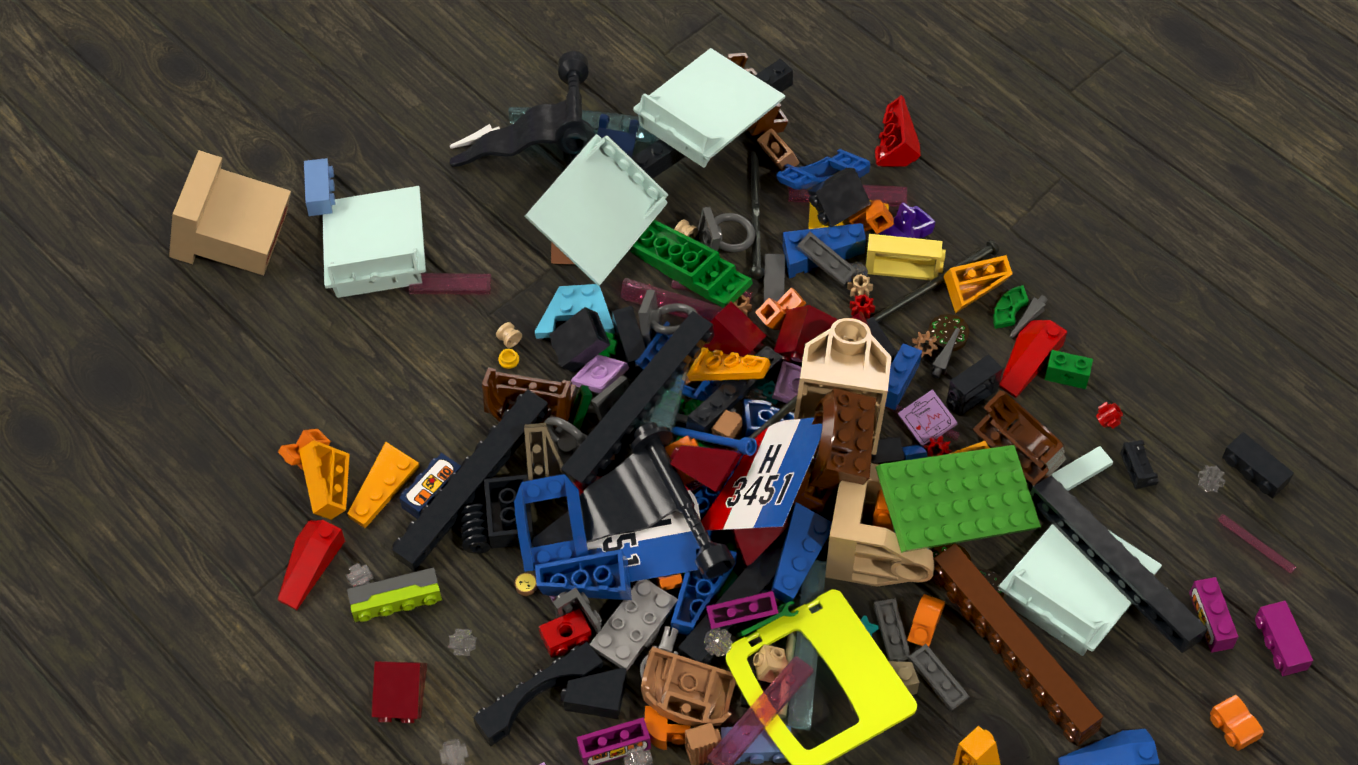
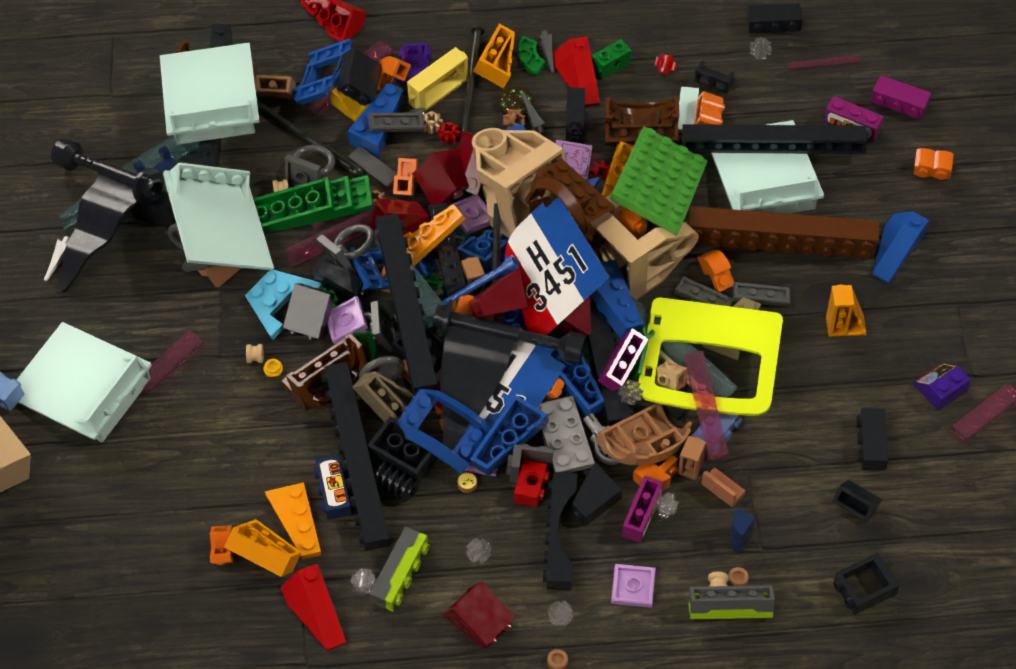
camera: 50 degrees left, 0 degrees up
none -> orange brick [694,91,725,125]

